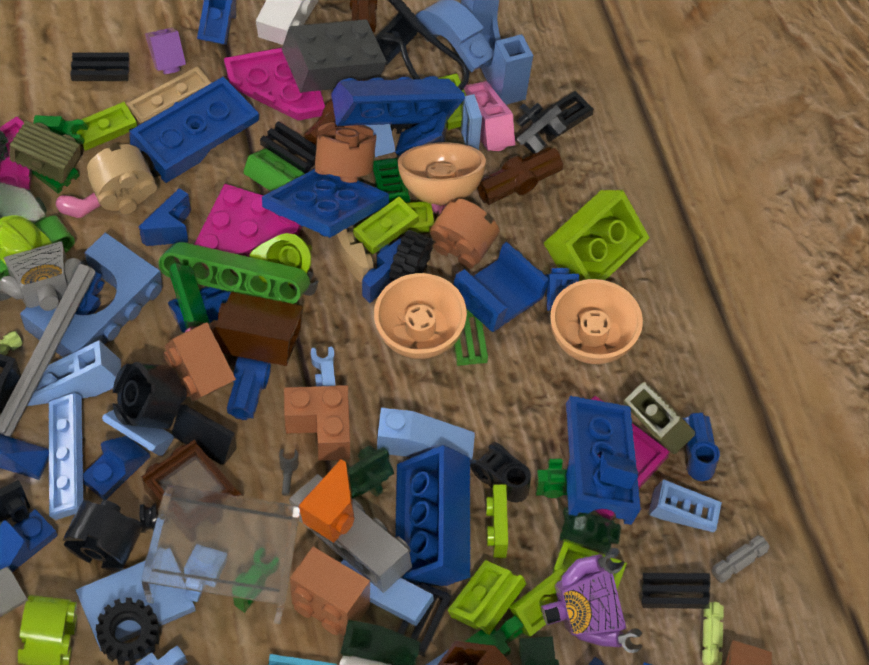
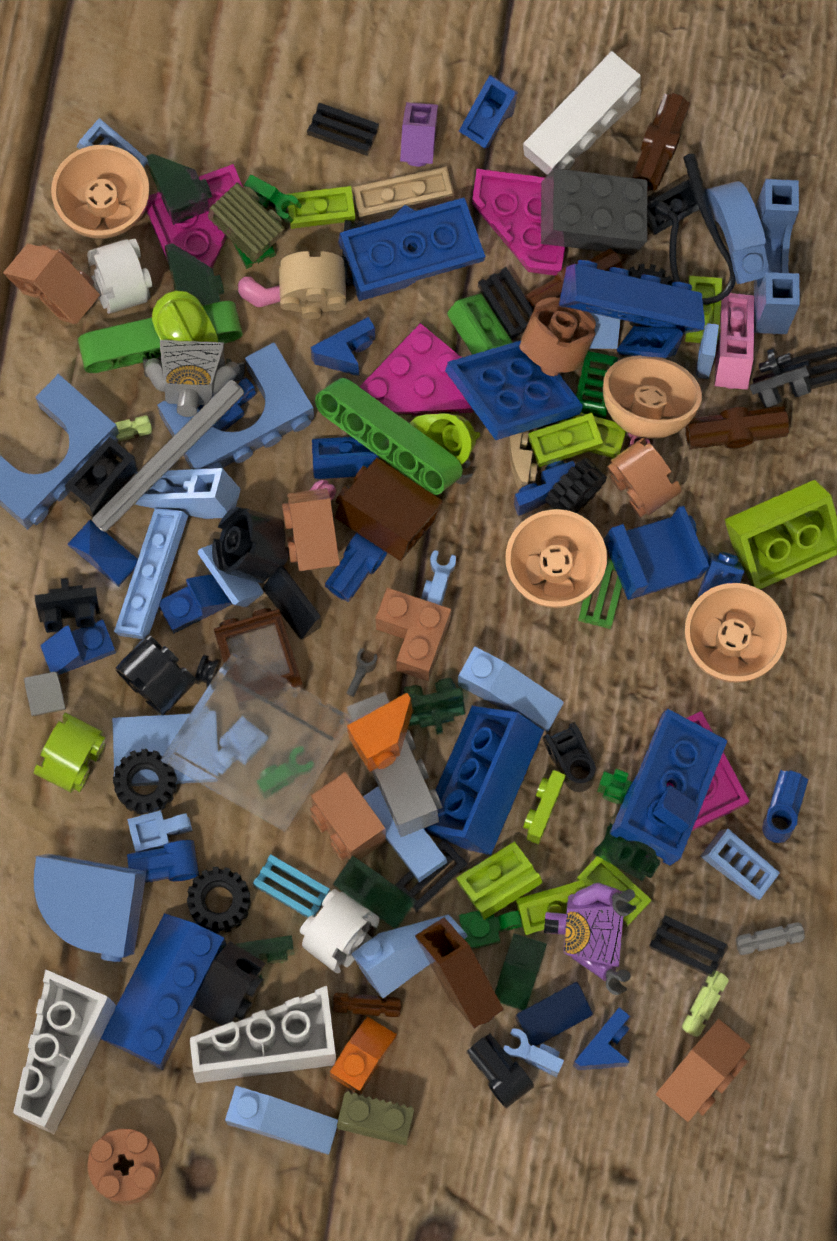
camera: 25 degrees right, 15 degrees up
green slope [169,263,209,329] -> none
olive brick [623,382,695,454] -> none

